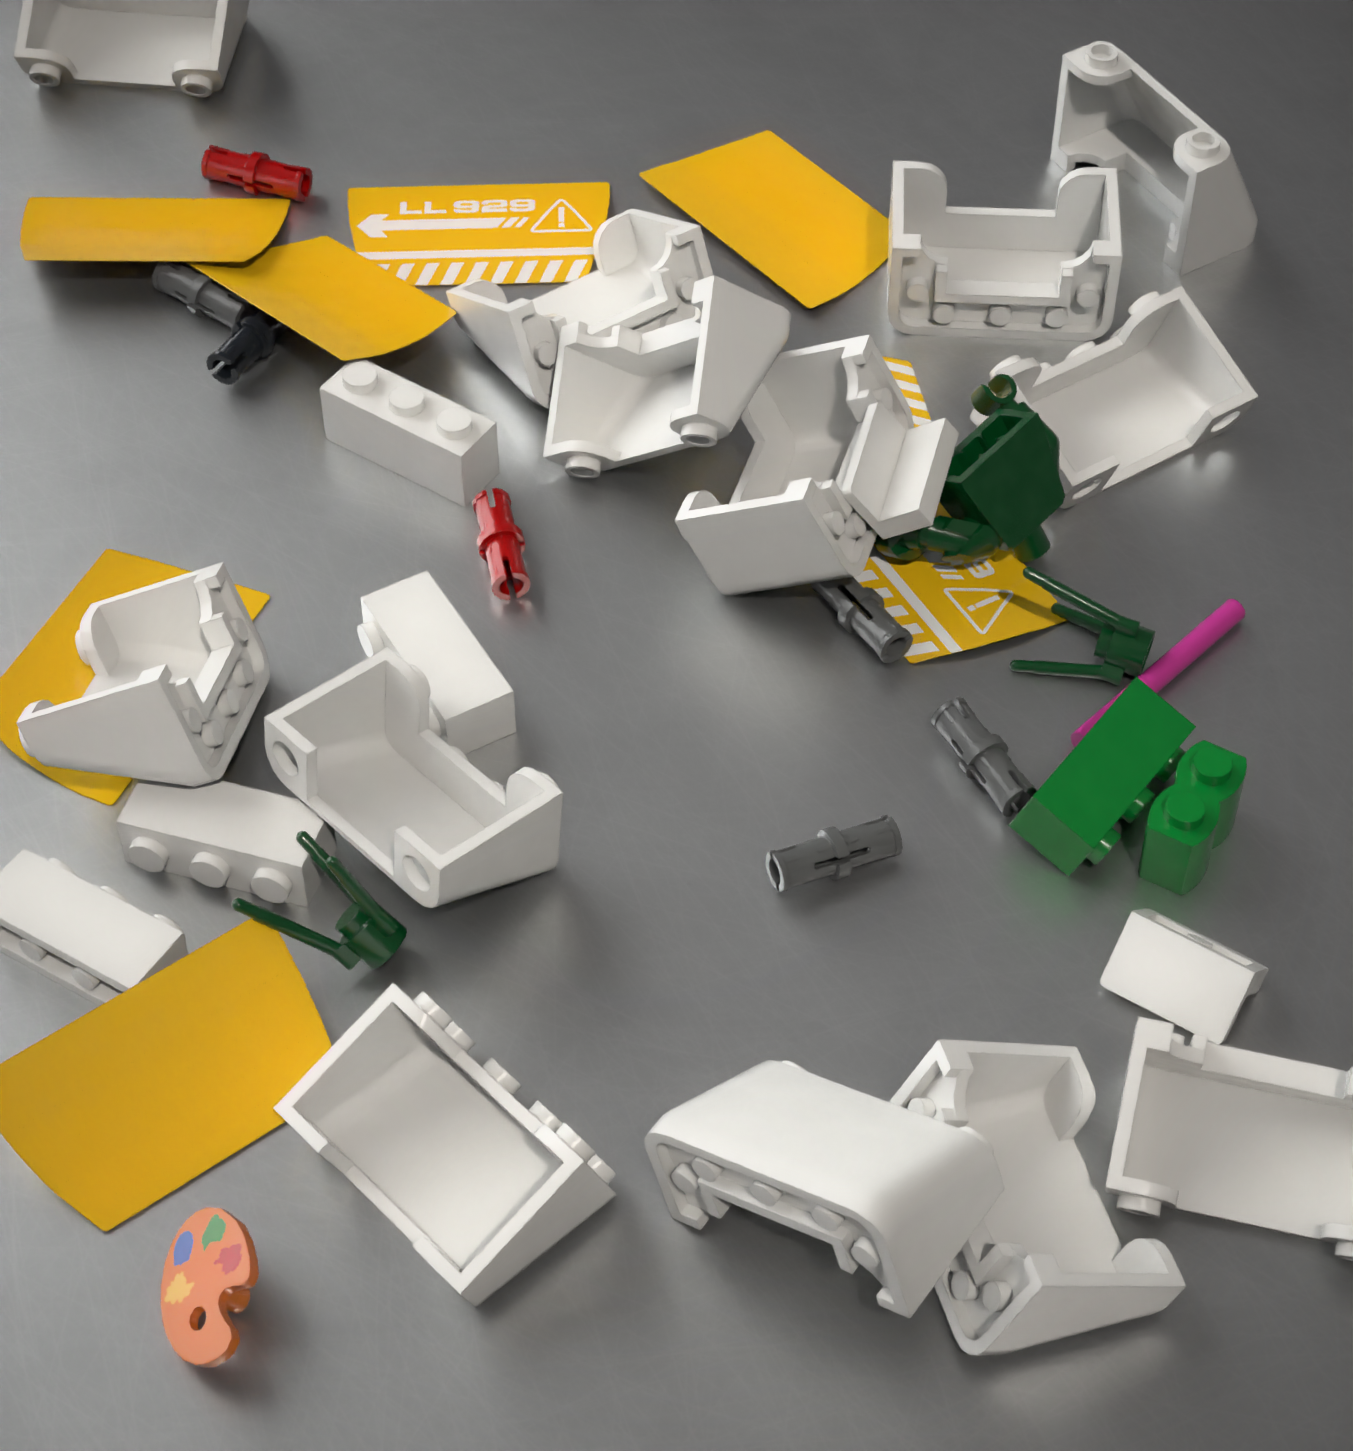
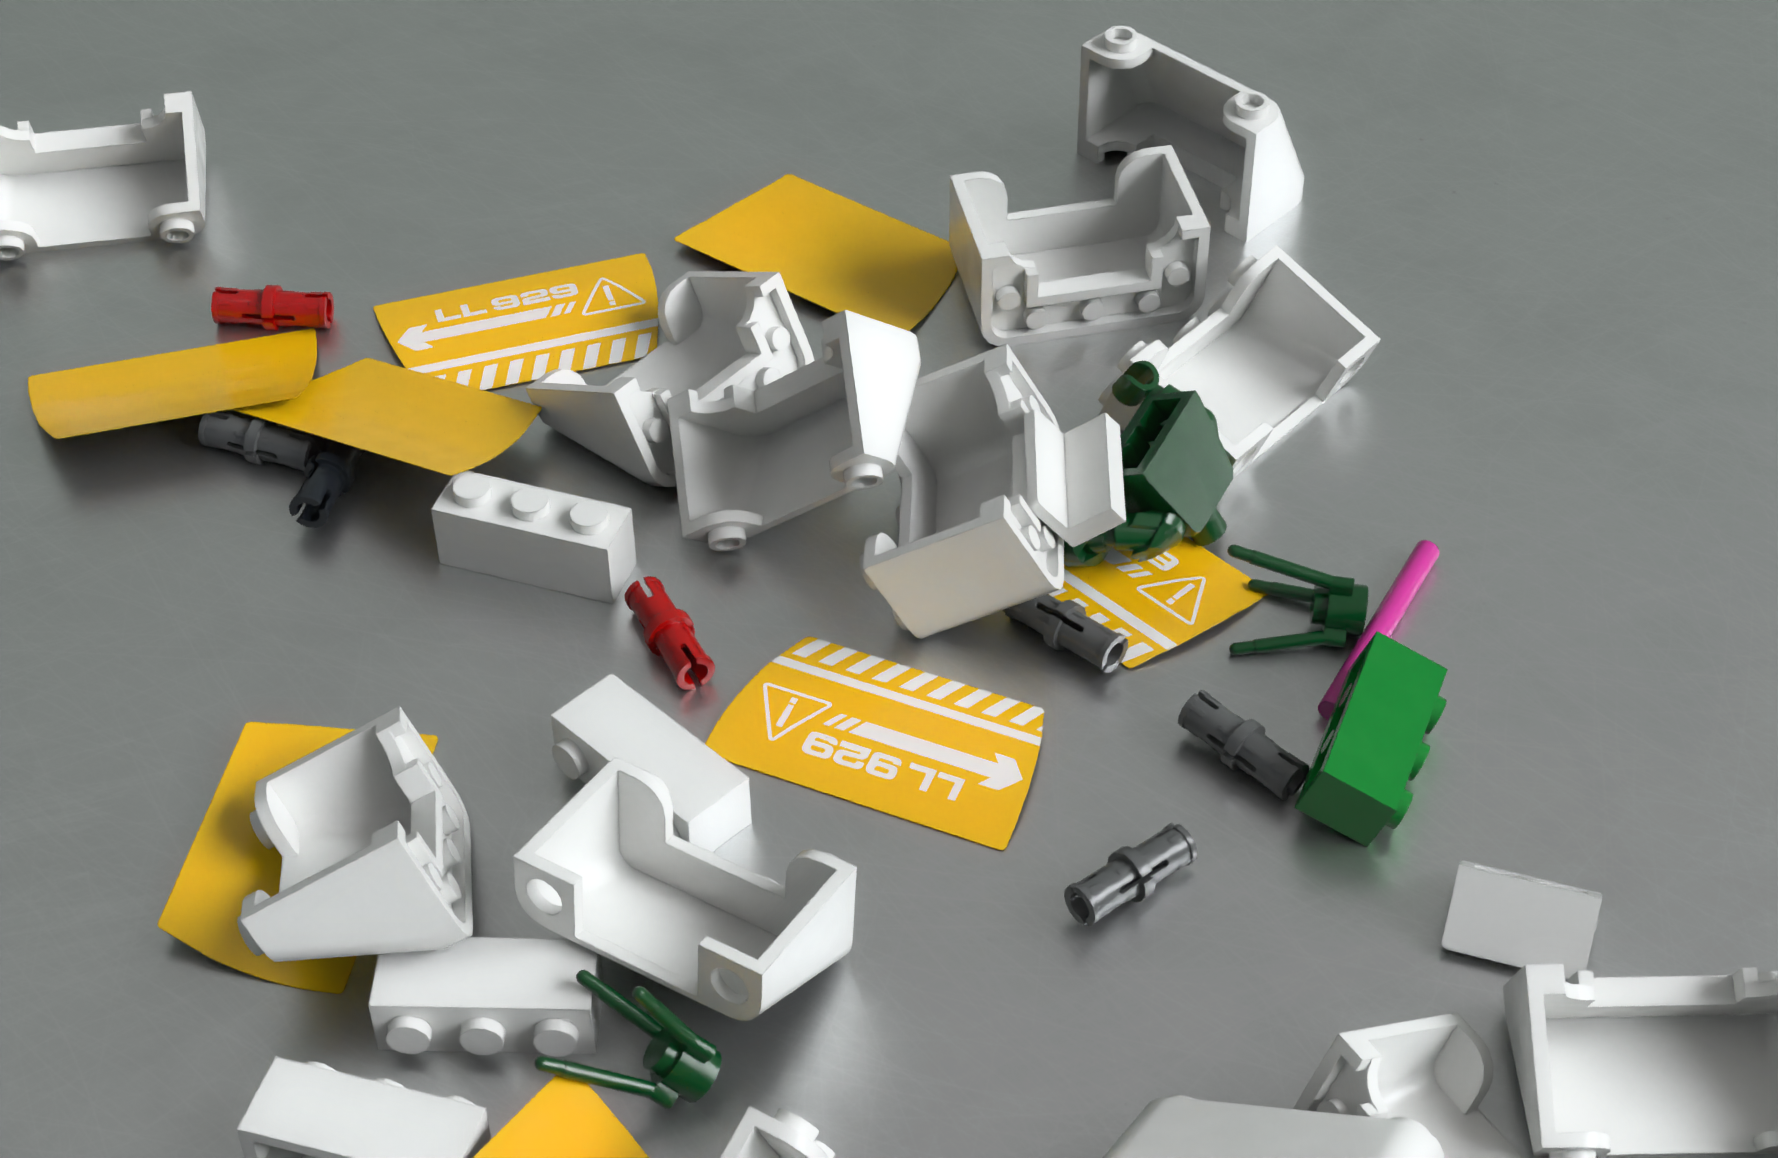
camera: 15 degrees left, 5 degrees down
green brick [1138,740,1247,896] -> none
none -> yellow sticker [705,636,1044,851]

